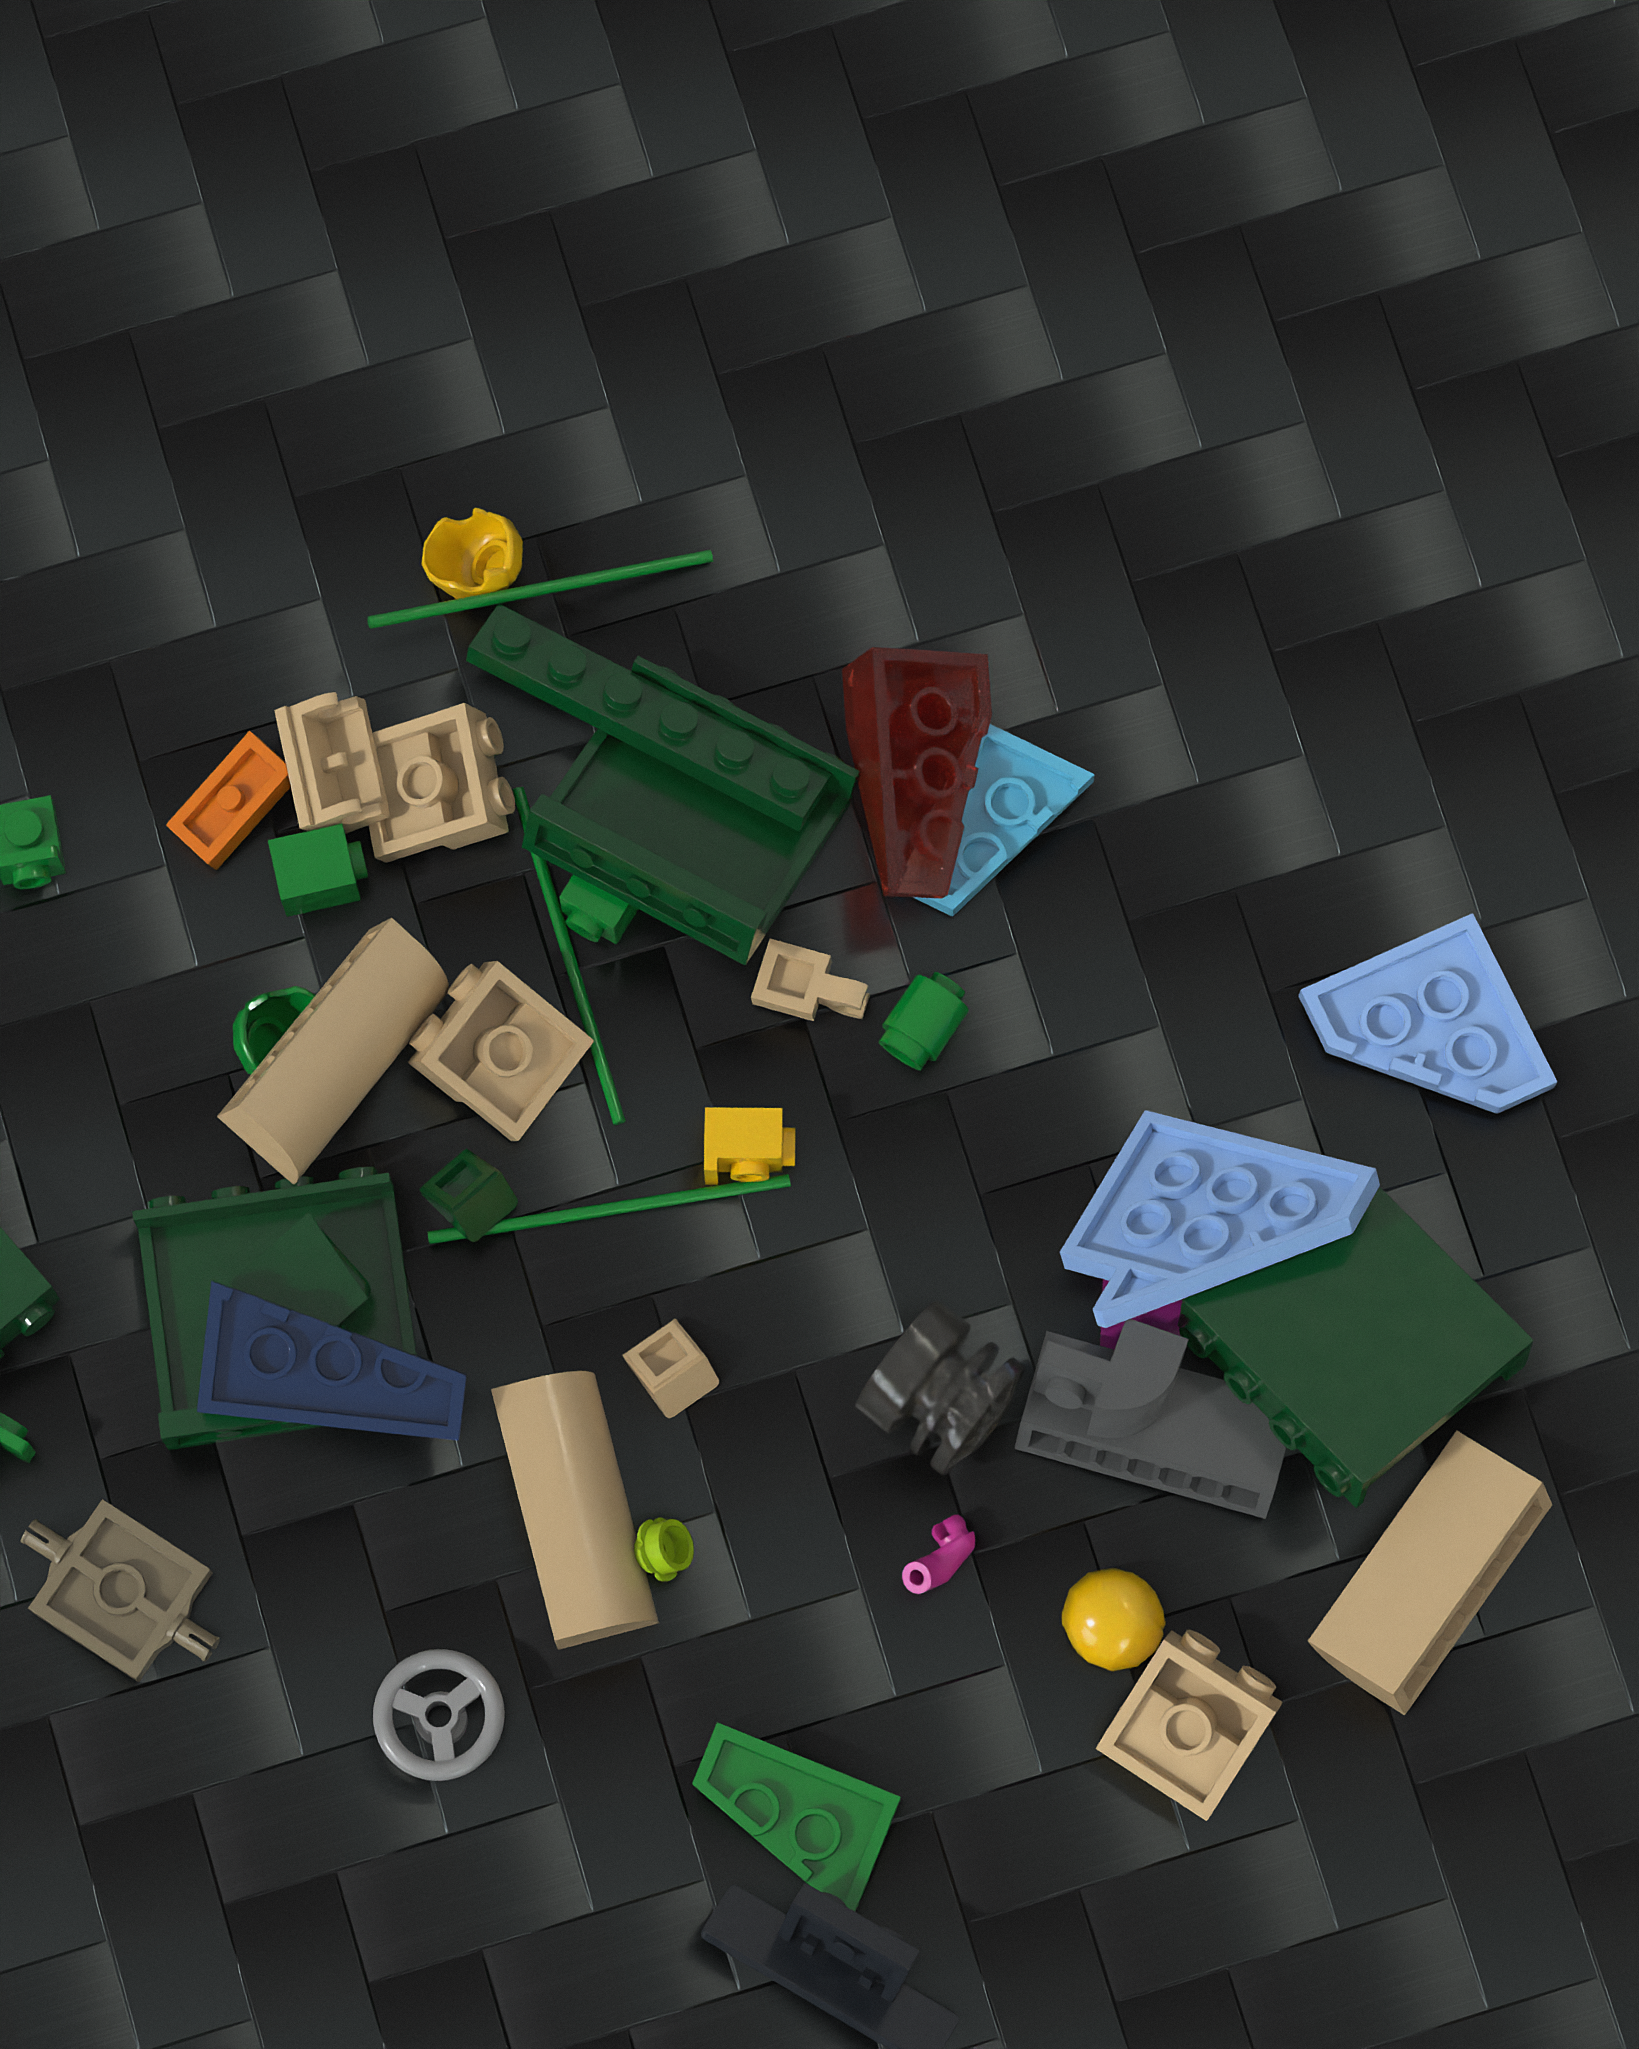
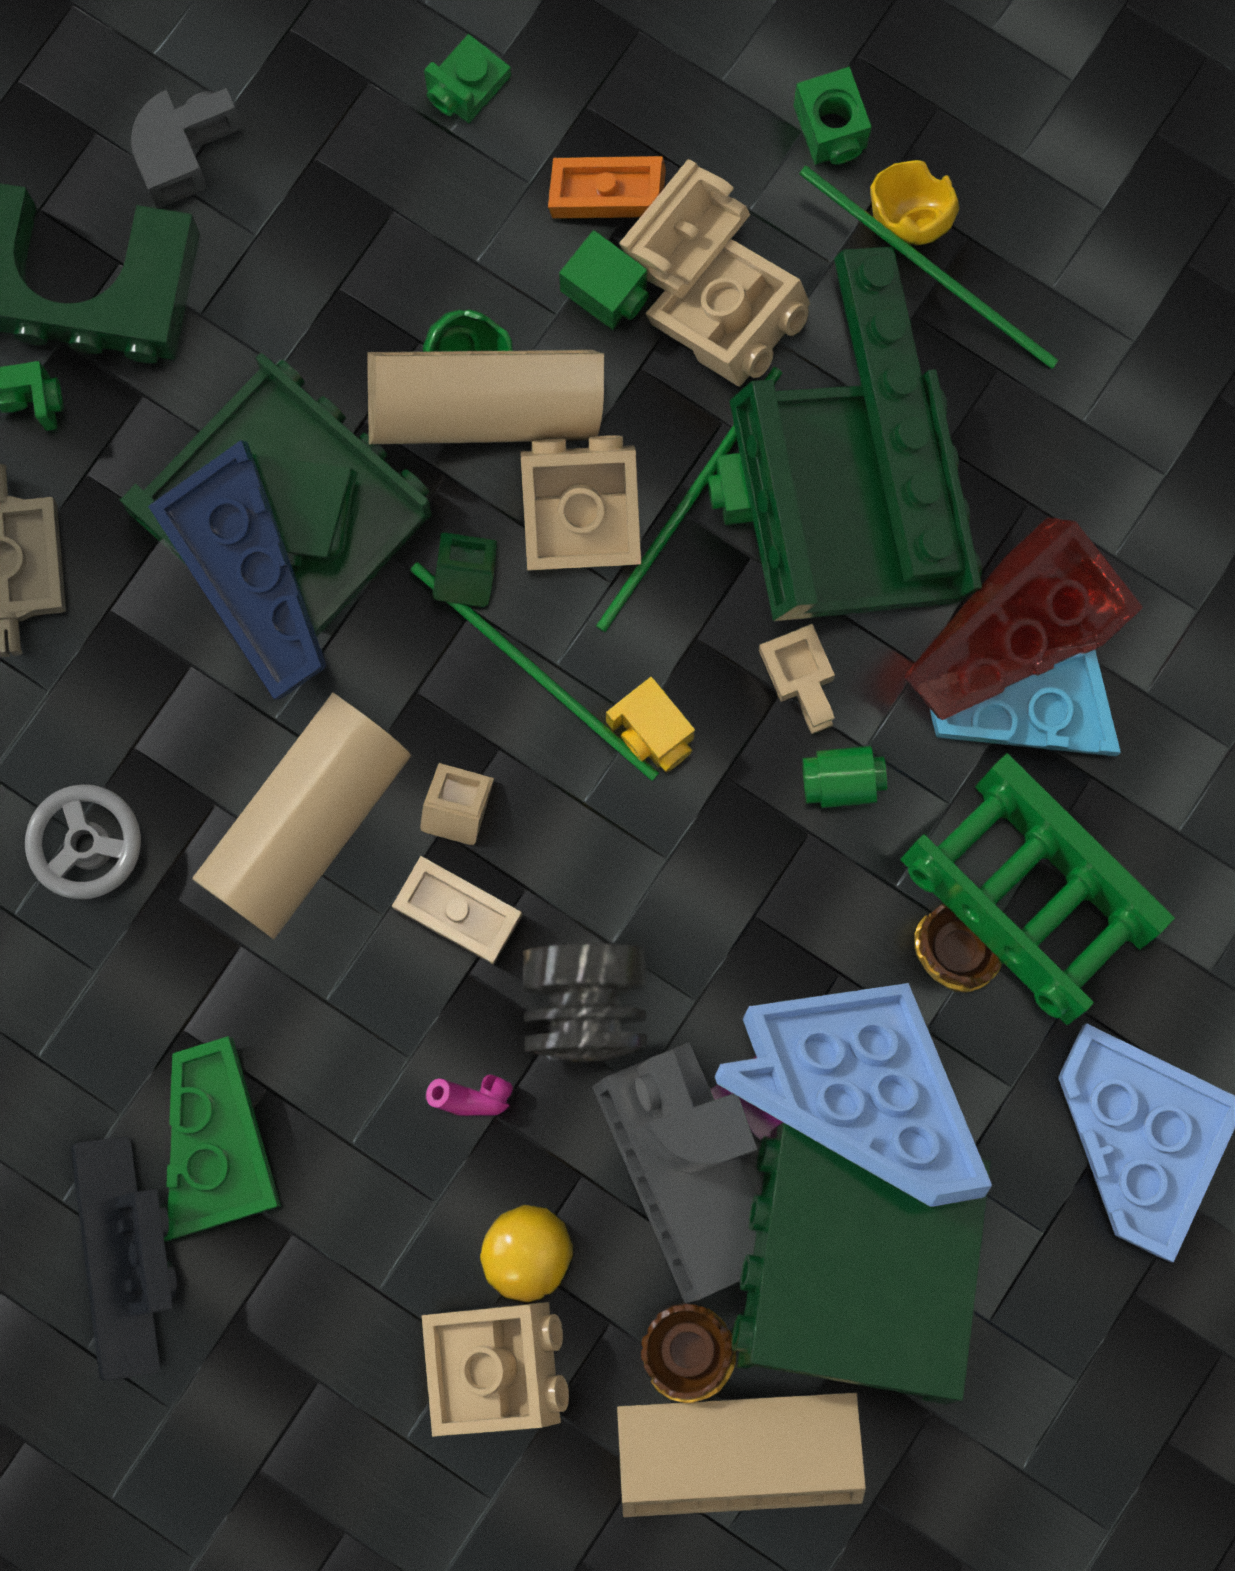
camera: 50 degrees right, 5 degrees up
lime plate [634,1518,694,1581] -> none
none -> tan plate [392,856,522,965]
none -> reddish brown hair [641,1303,737,1403]
none -> green brick [793,67,872,165]
none -> green fence [900,753,1175,1025]
none -> reddish brown hair [914,903,1003,993]

